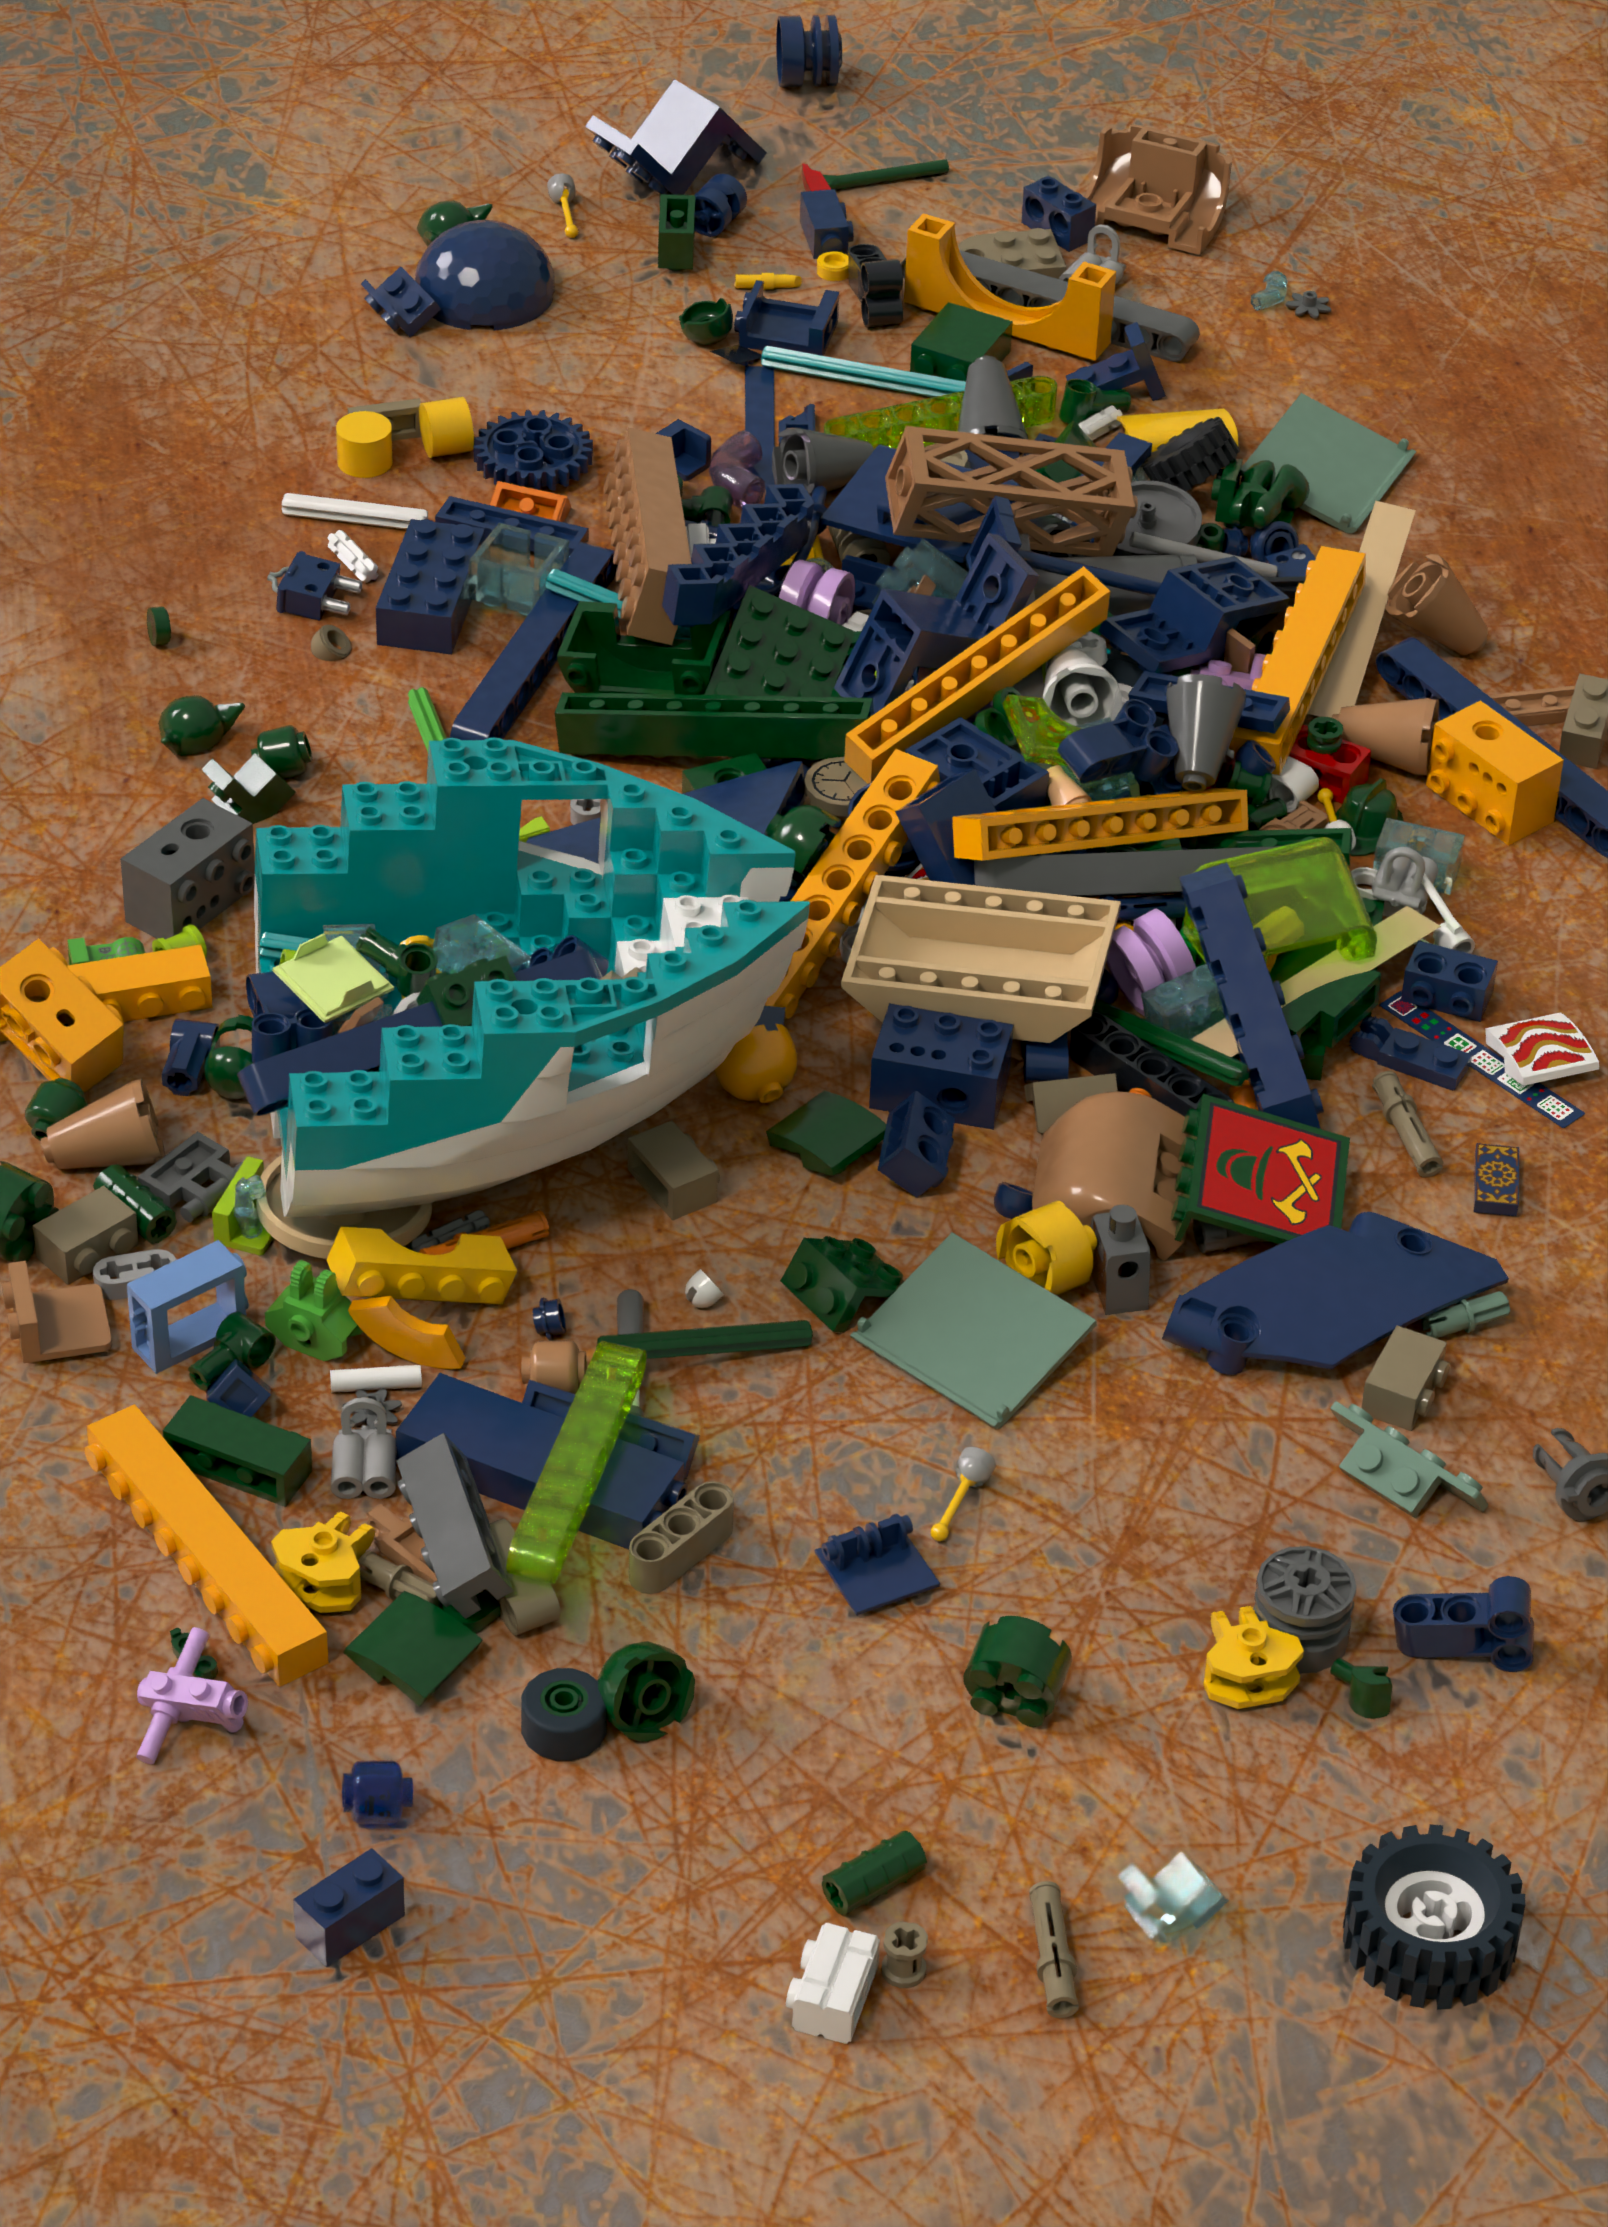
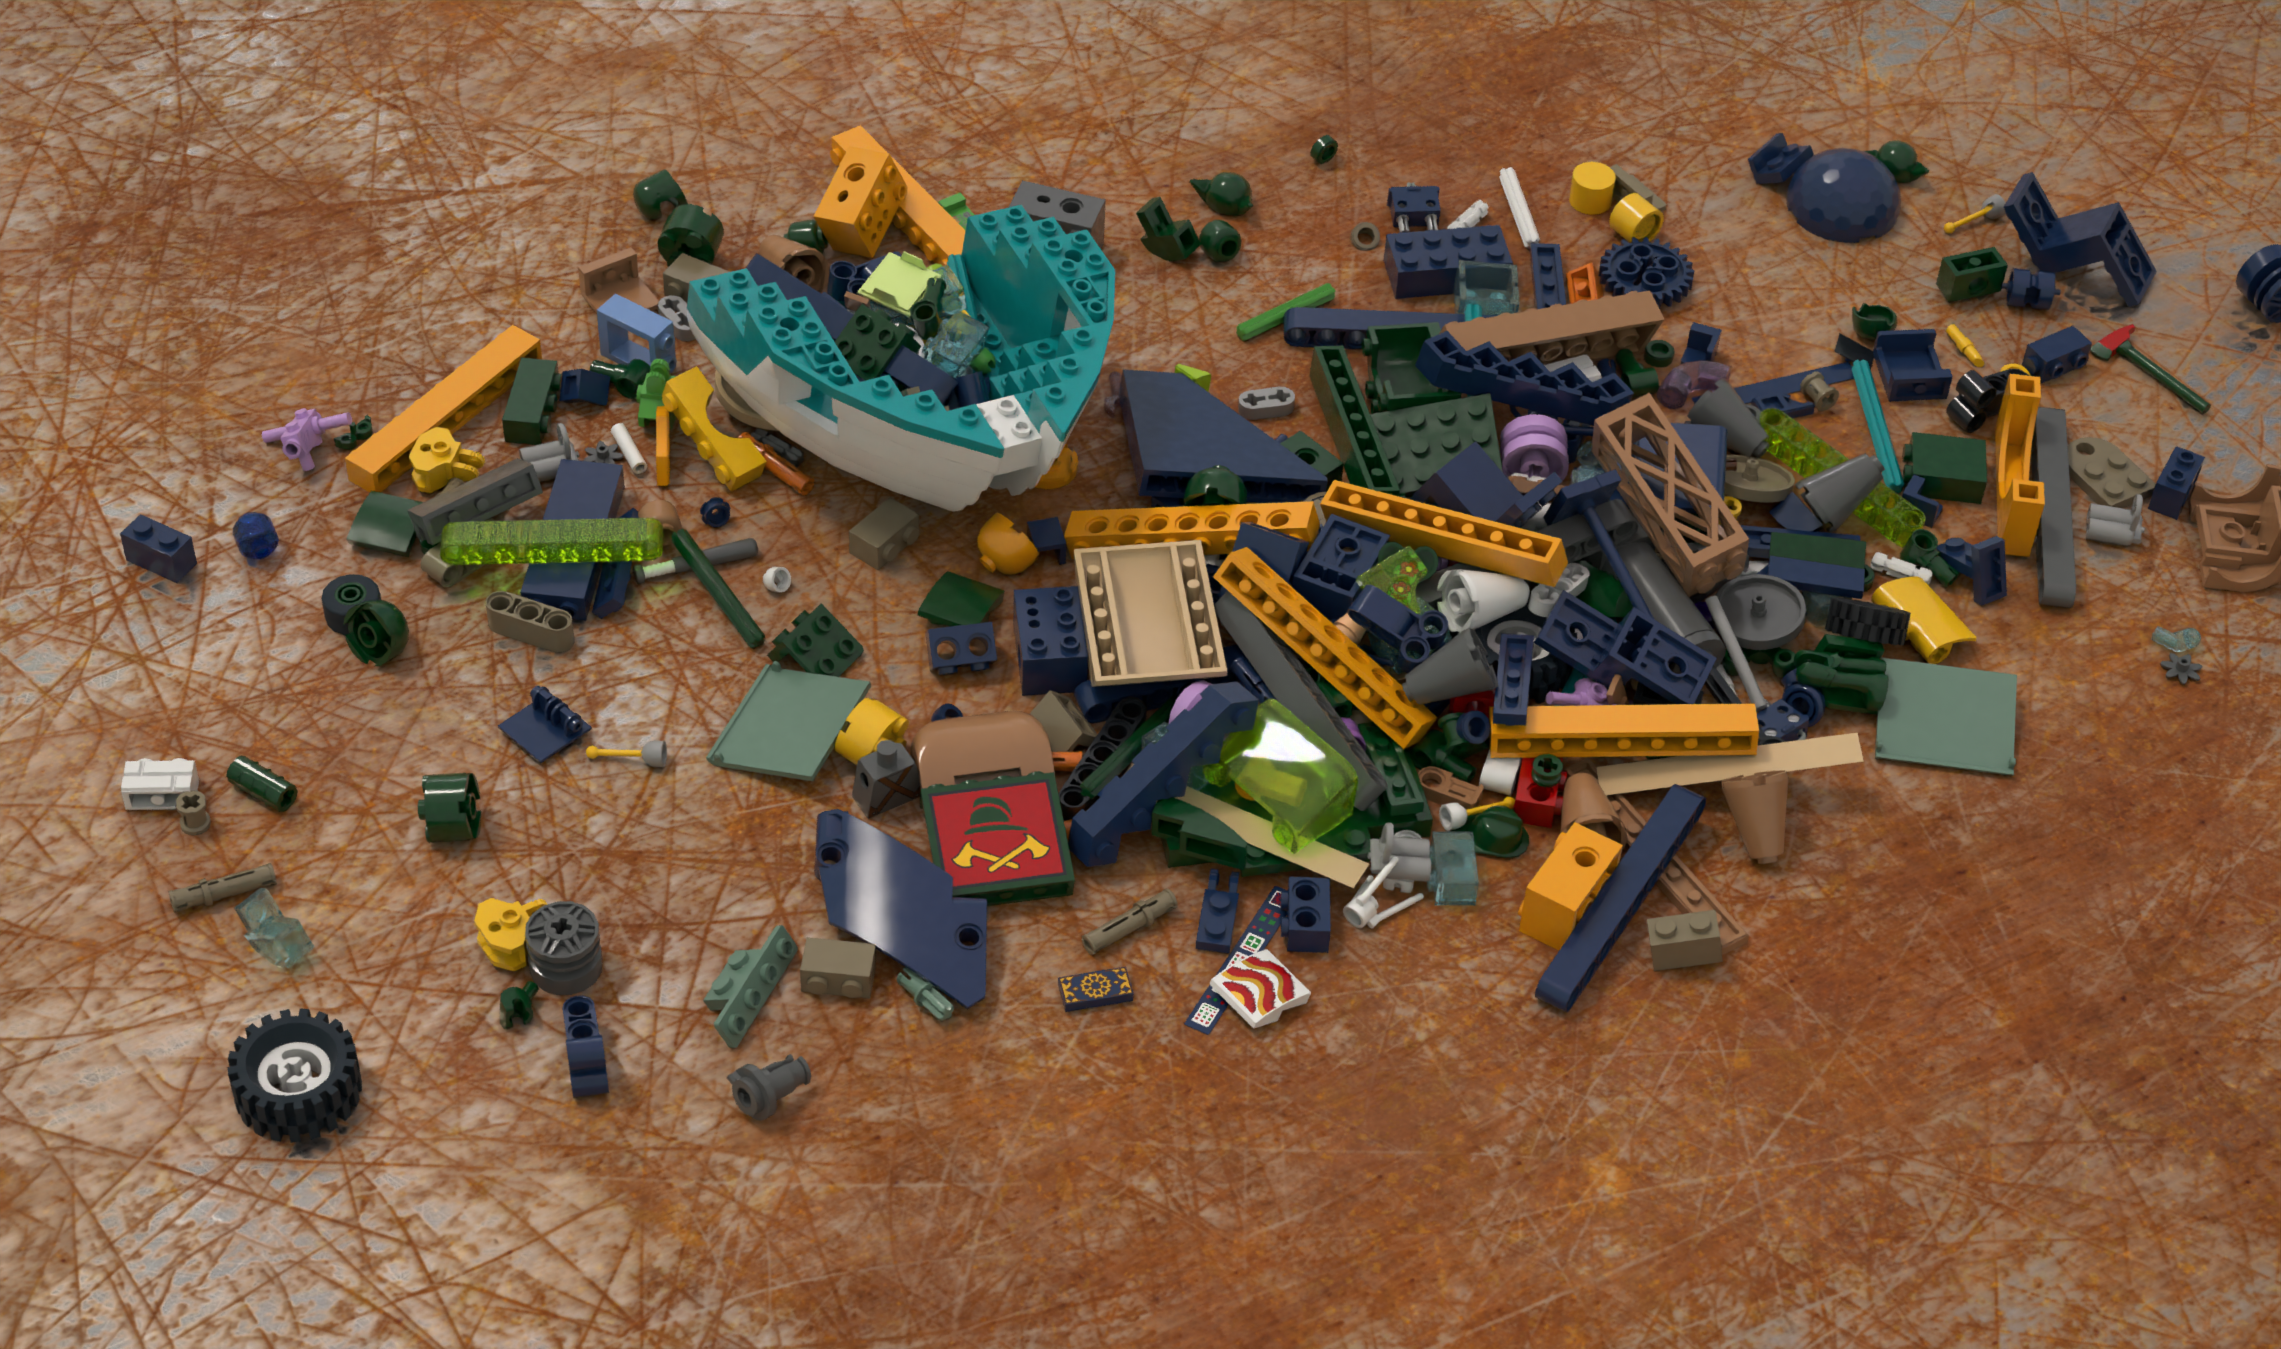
camera: 70 degrees right, 5 degrees up
none -> dark tan bush [1800,372,1839,411]

